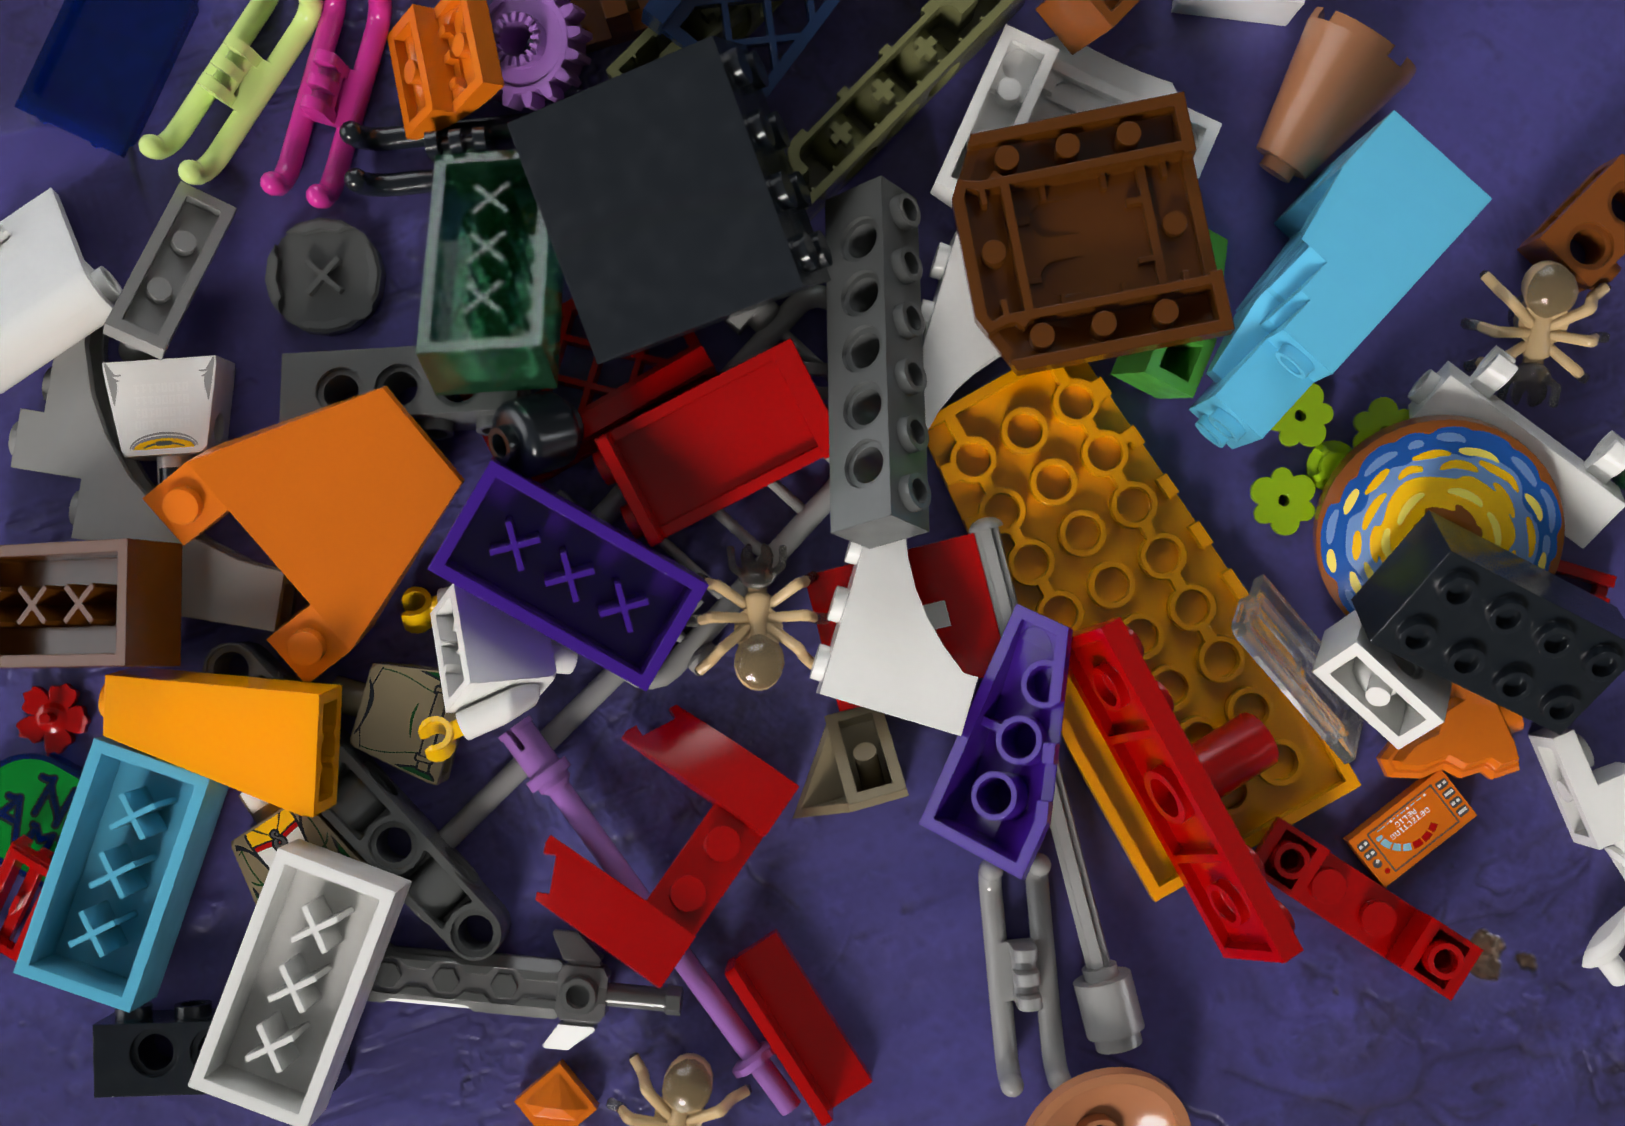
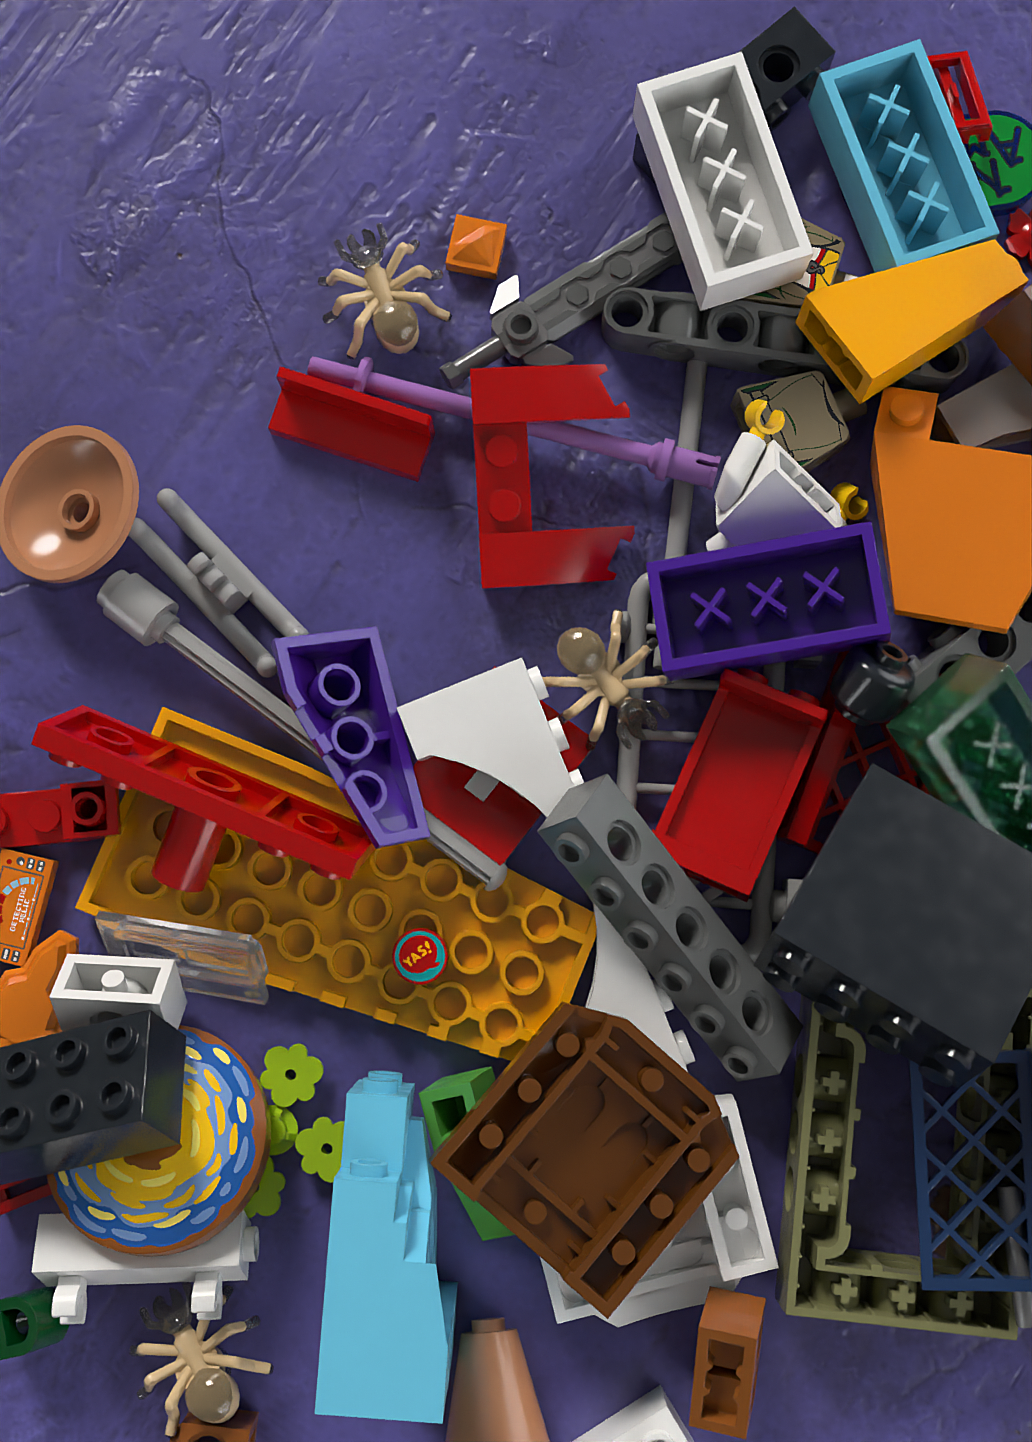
camera: 145 degrees right, 5 degrees down
dark tan slope [792,707,909,819] -> none
none -> red tile [392,928,449,985]

